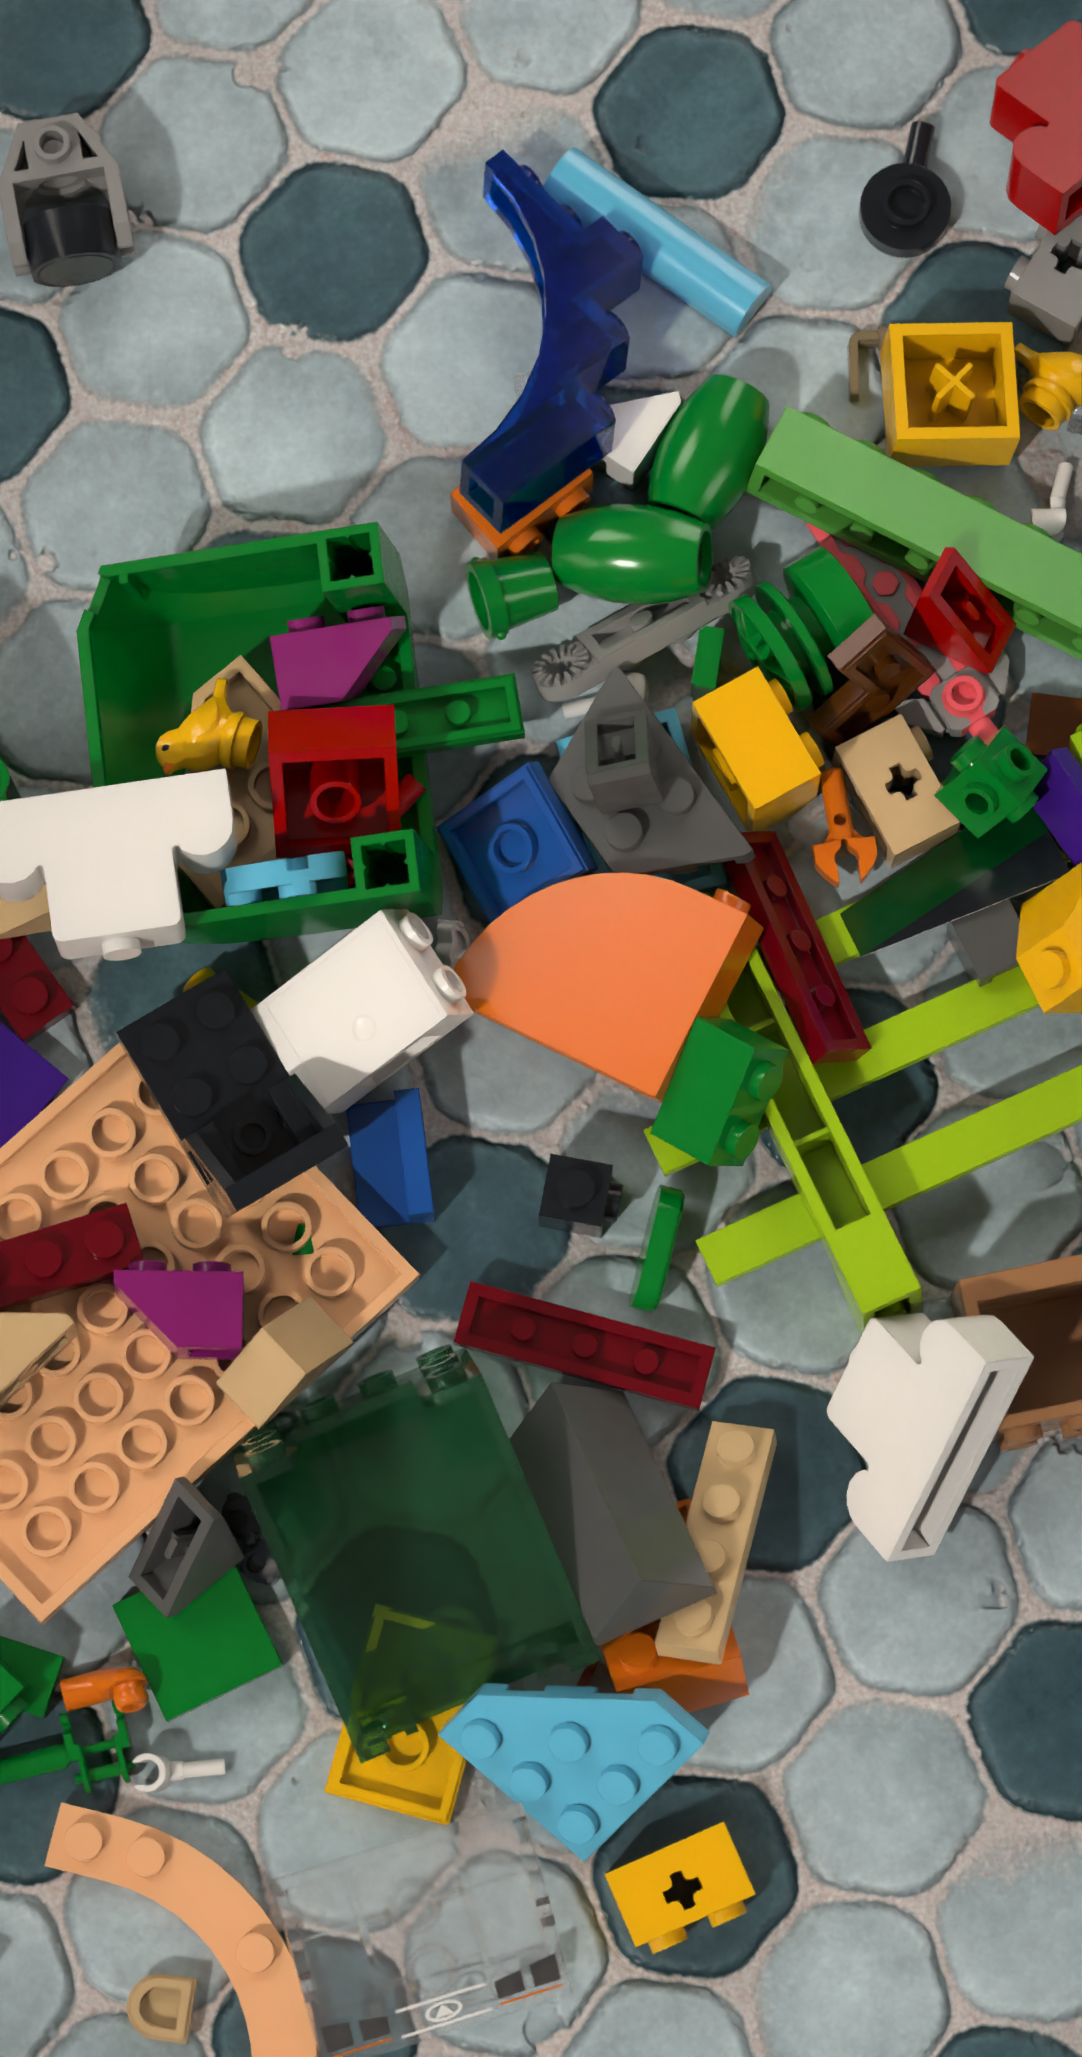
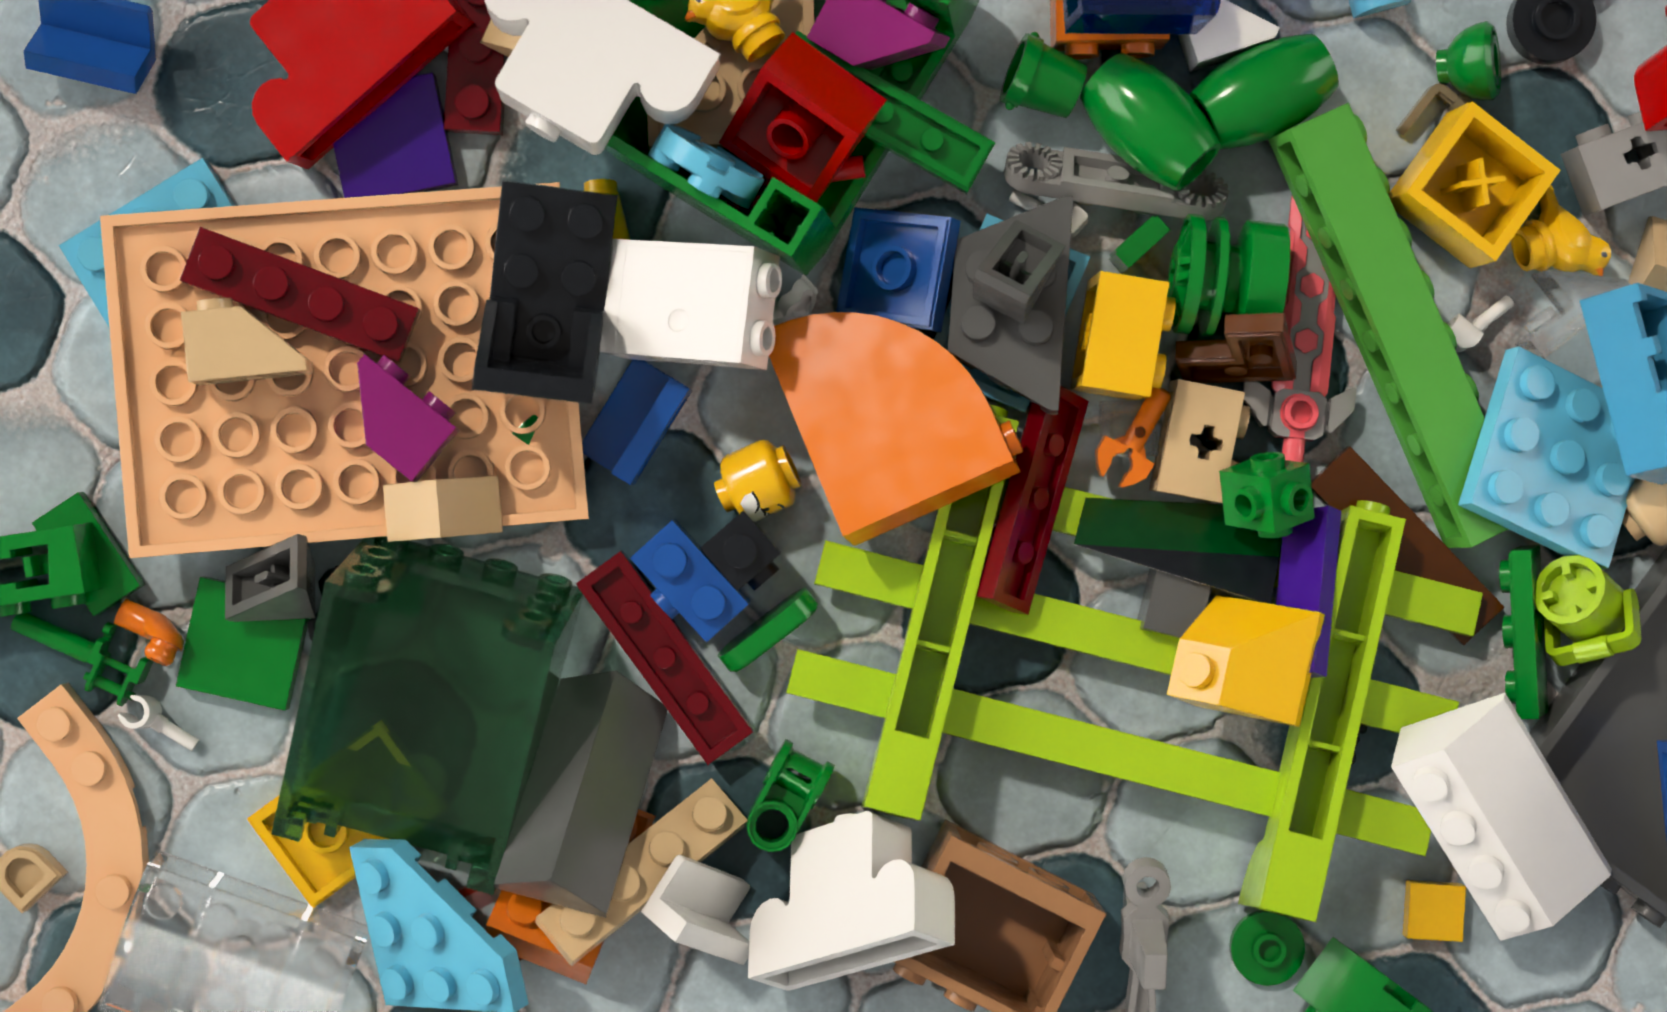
camera: 35 degrees right, 10 degrees up
green brick [650,1017,789,1166] -> none
red slope [903,547,1016,674] -> none
none -> blue brick [630,519,750,643]
none -> white panel [641,855,750,965]
none -> yellow head [714,439,802,522]
none -> green piece [747,739,835,852]
none -> green brick [1436,21,1501,100]

